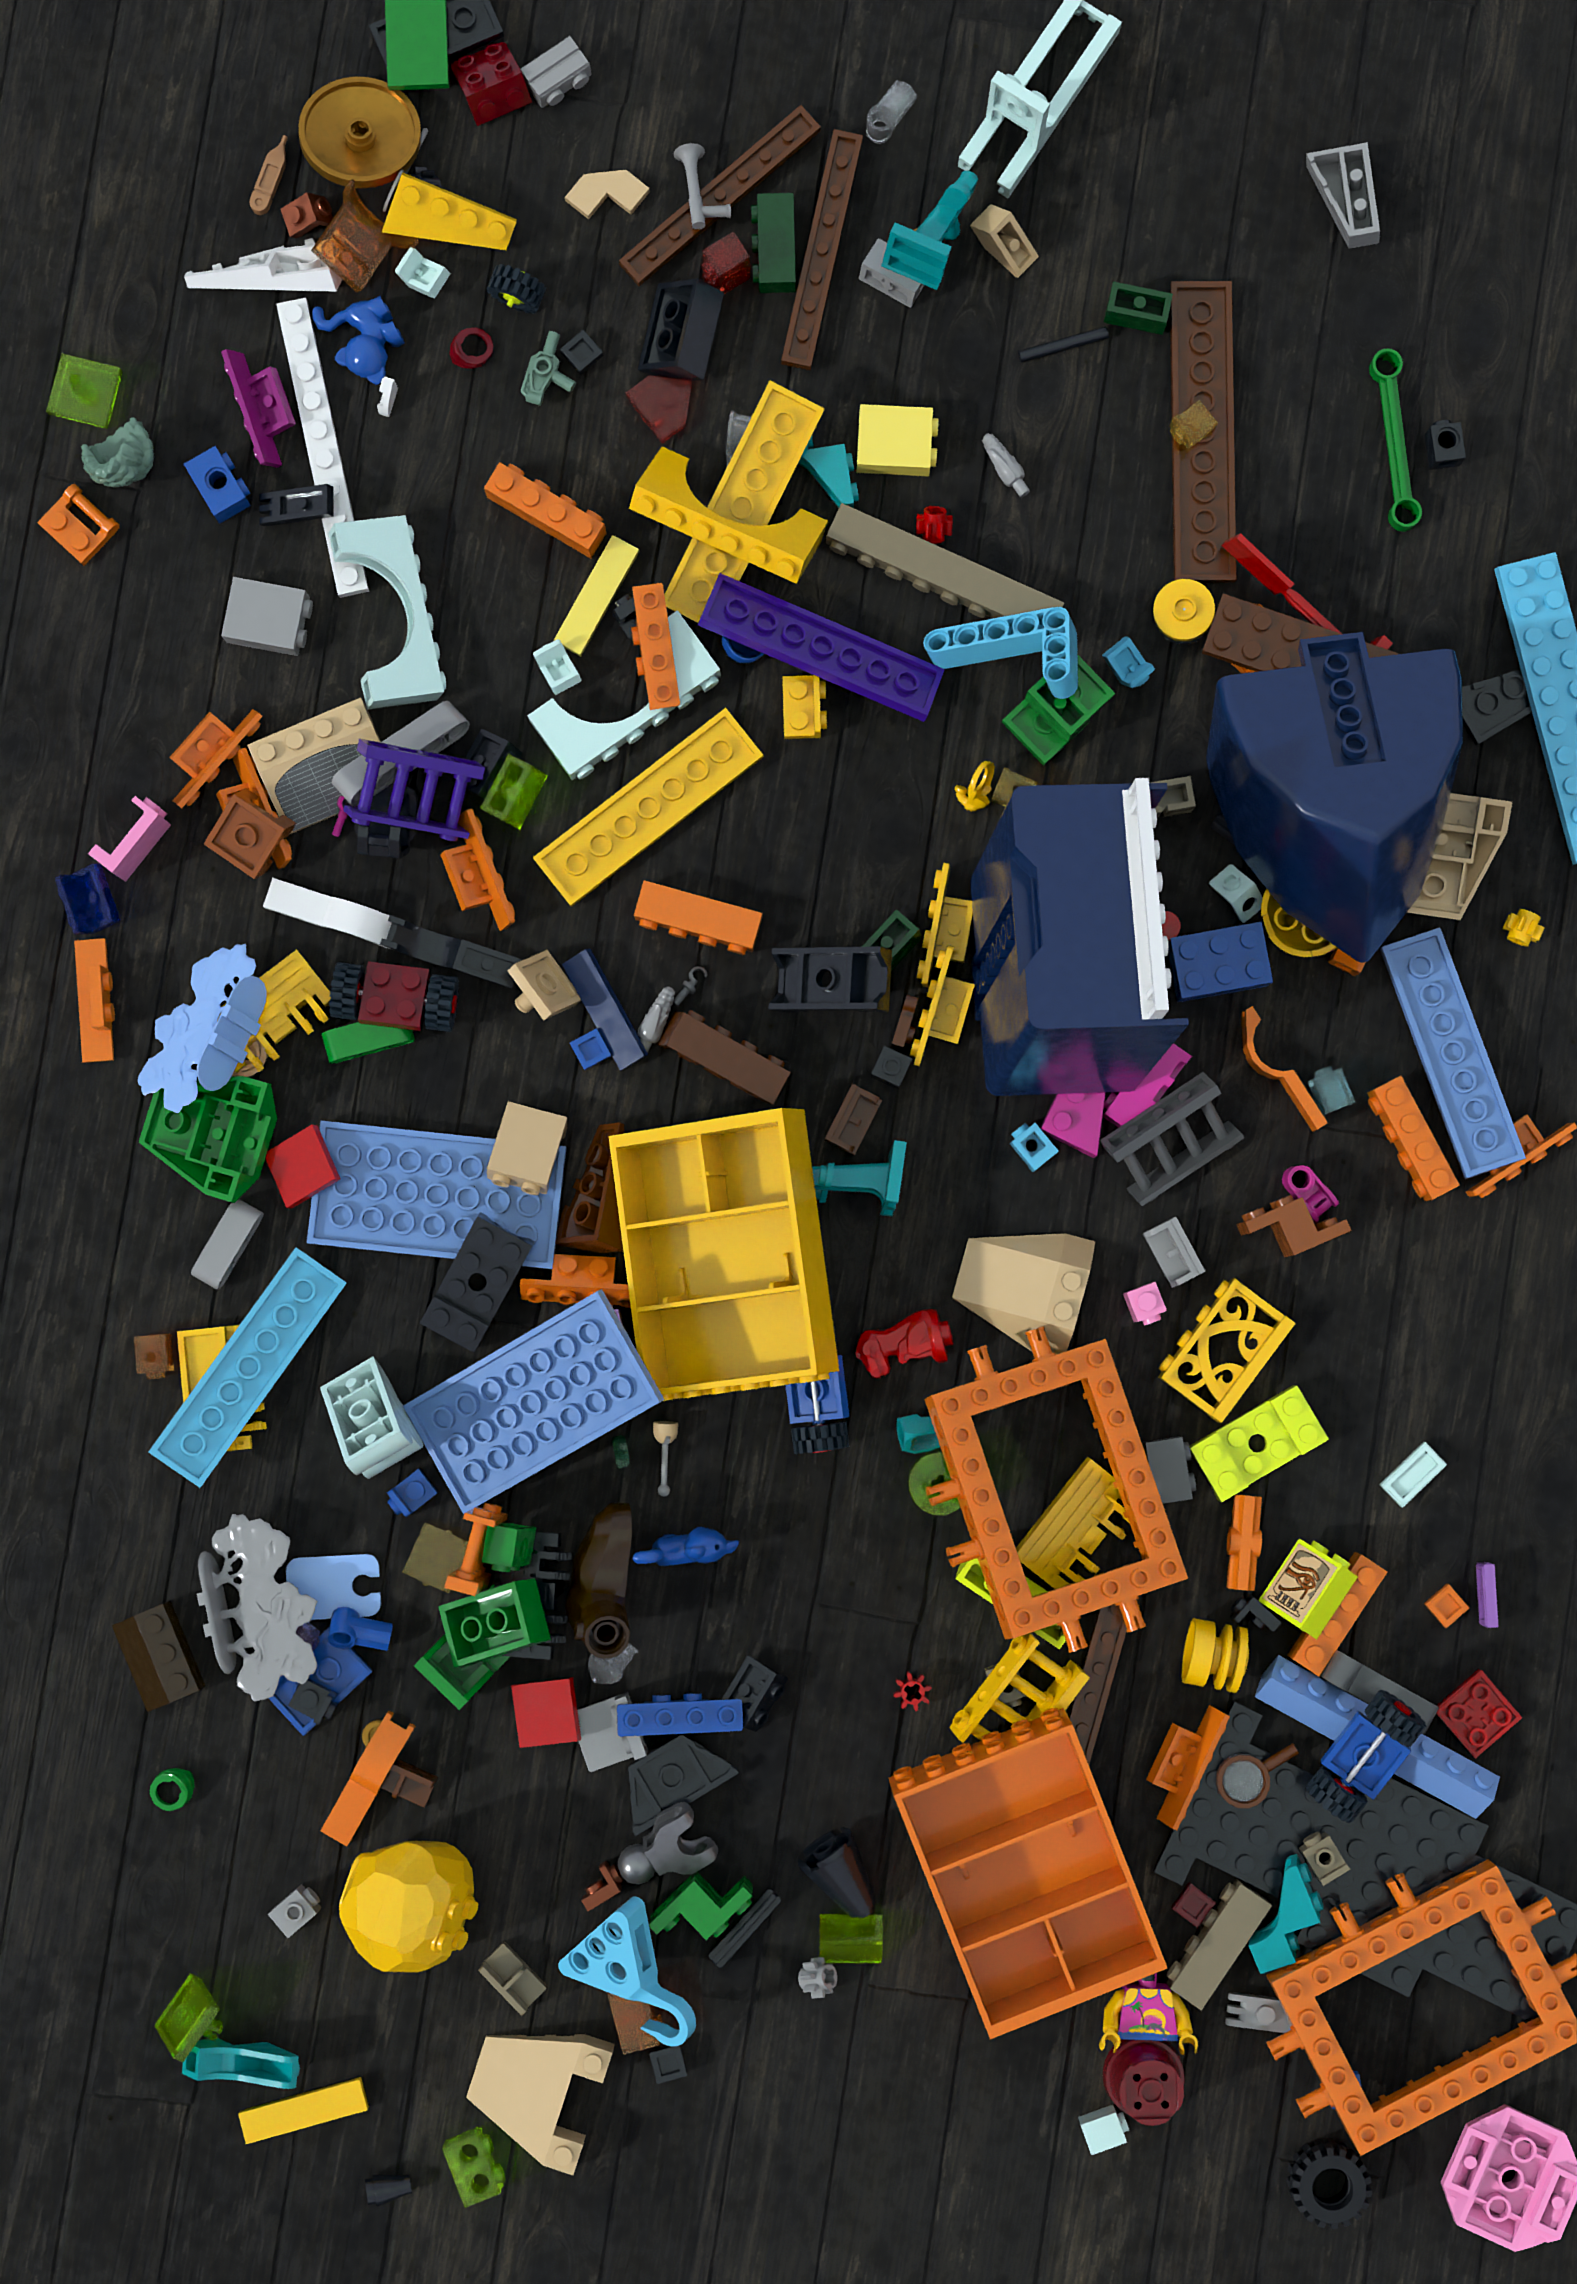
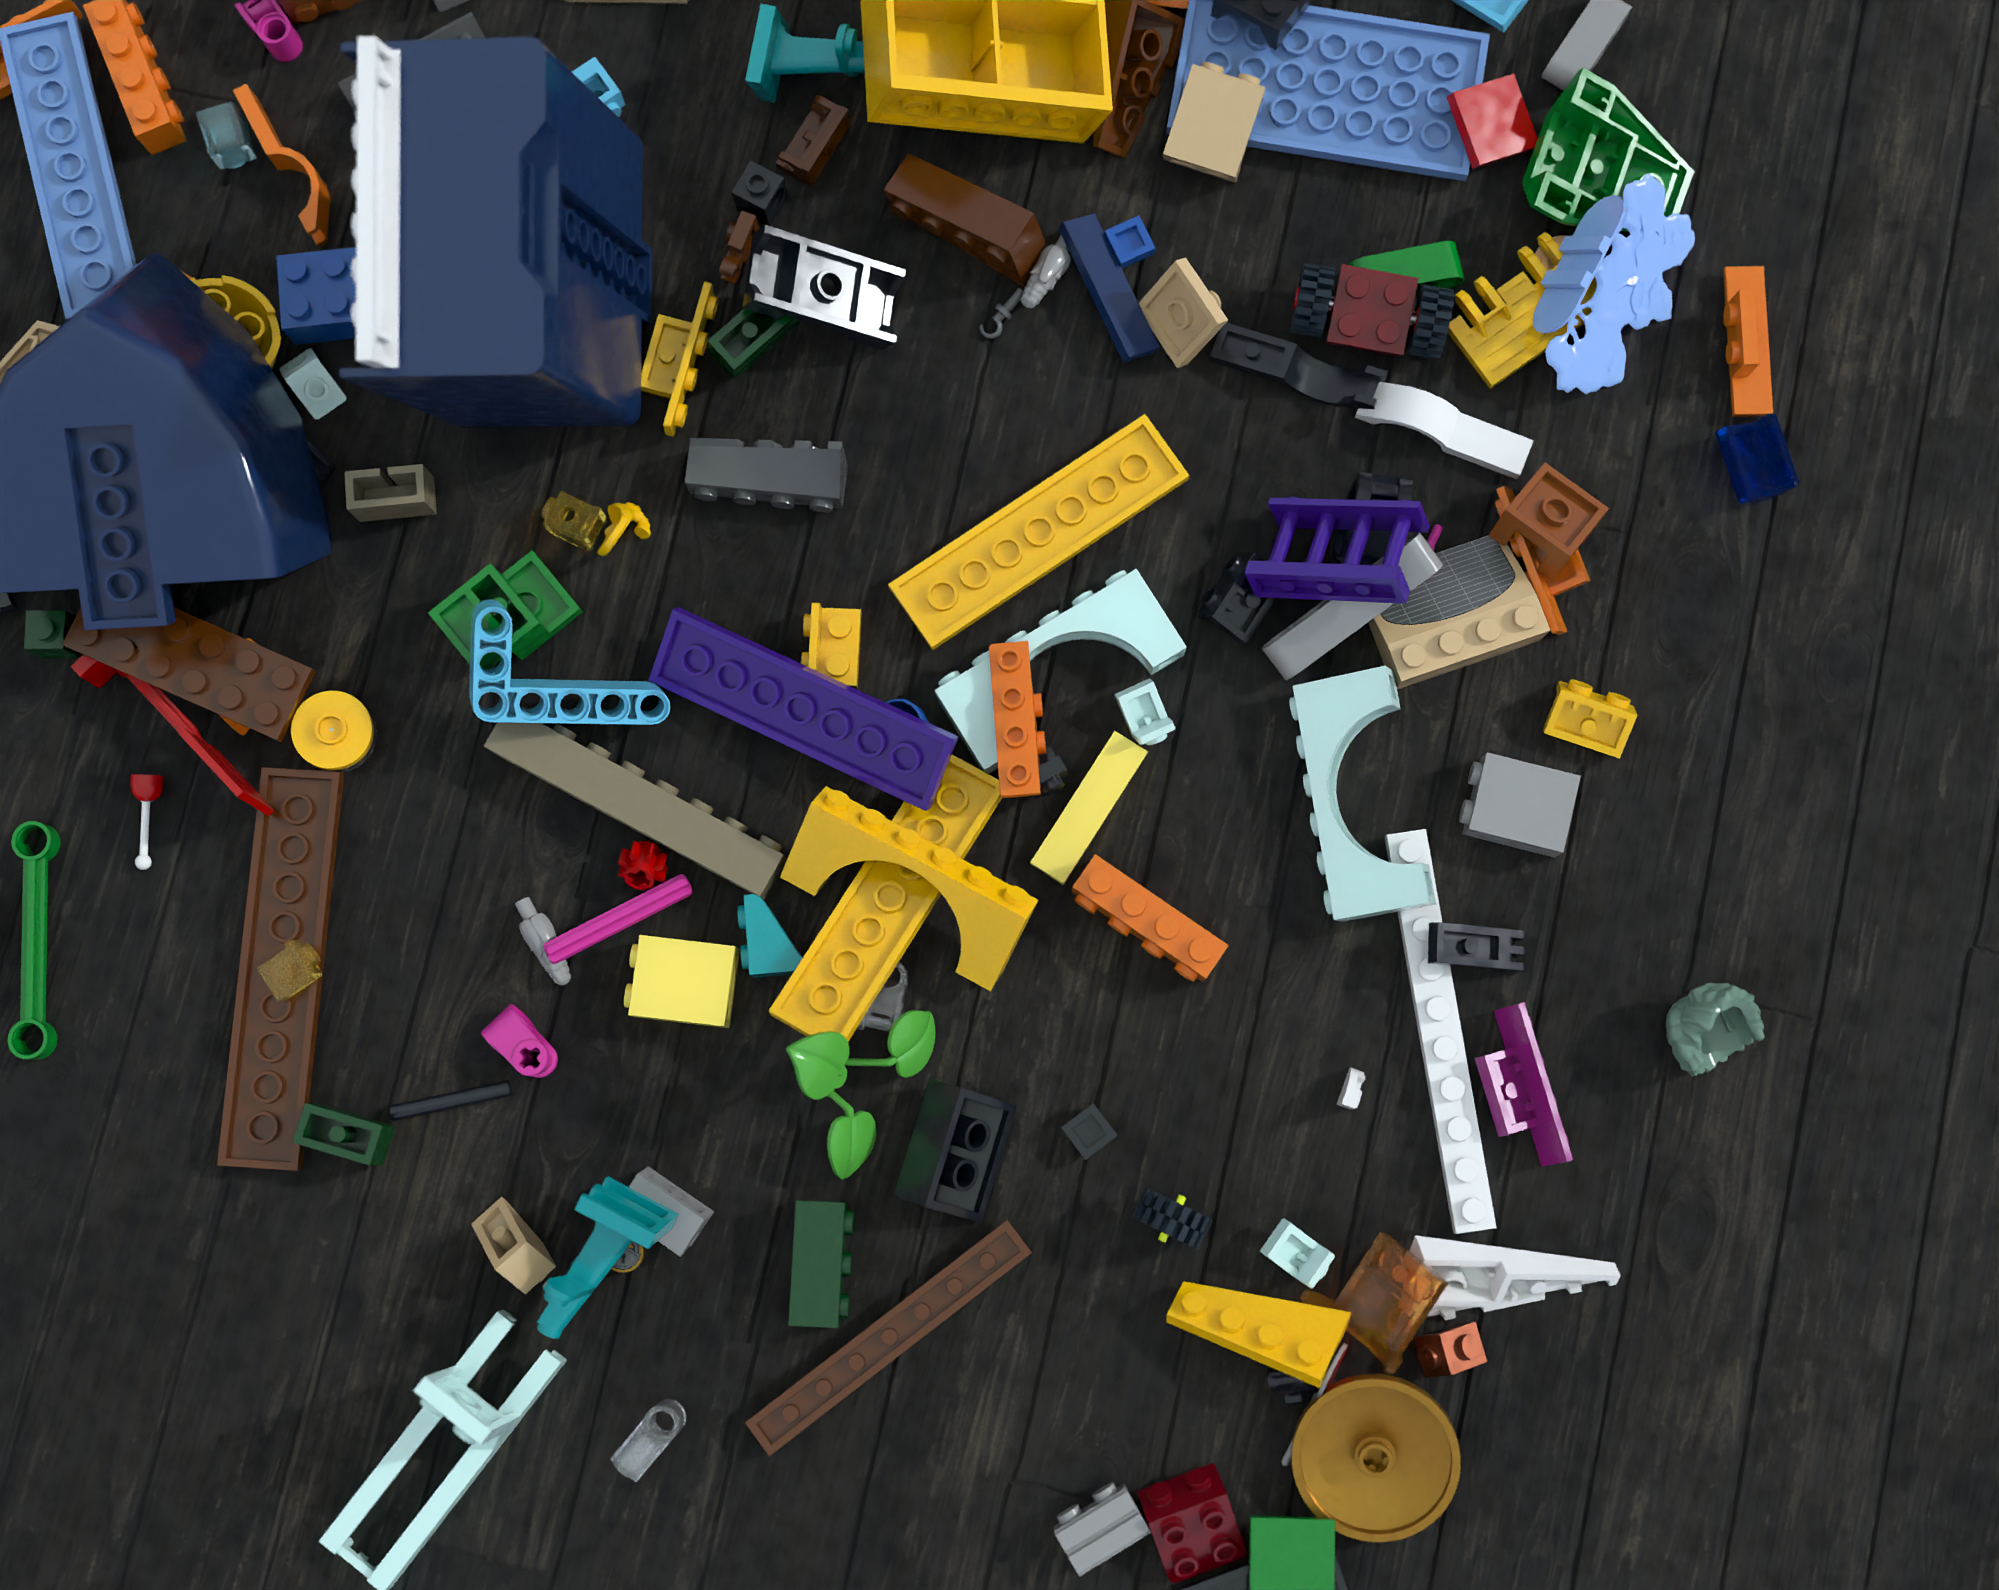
camera: 175 degrees left, 5 degrees down
orange plate [37,484,120,566] -> none
clear neon green tile [46,353,123,429] -> none
bright pink panel [88,796,171,882] -> none
orange bracket [169,709,262,808] -> none
blue brick [184,446,251,524] -> none
medium nougat piece [249,135,288,215] -> none
blue animal [312,296,405,385] -> none
orange bracket [440,808,515,931] -> none
dark red piece [450,327,494,369] -> none
clear neon green brick [480,754,548,830] -> none
sand green piece [521,331,576,406] -> none
tan tile [565,170,650,219] -> none
clear red plate [625,375,692,444] -> none
orange brick [634,880,763,955] -> none
light grey piece [674,143,731,229] -> none
clear red brick [701,231,751,294] -> none
reddish brown plate [781,129,863,371] -> none
yellow bracket [909,945,975,1066] -> none
medium azure bracket [1102,636,1155,688] -> none
light grey wedge [1306,142,1380,249] -> none
none -> hinge [130,774,164,870]
none -> dark pink piece [481,1004,558,1078]
none -> dark pink axle [543,874,693,964]
none -> dark grey wedge [685,438,848,513]
none -> bright green plant [786,1010,936,1180]
none -> yellow bracket [1543,679,1637,759]

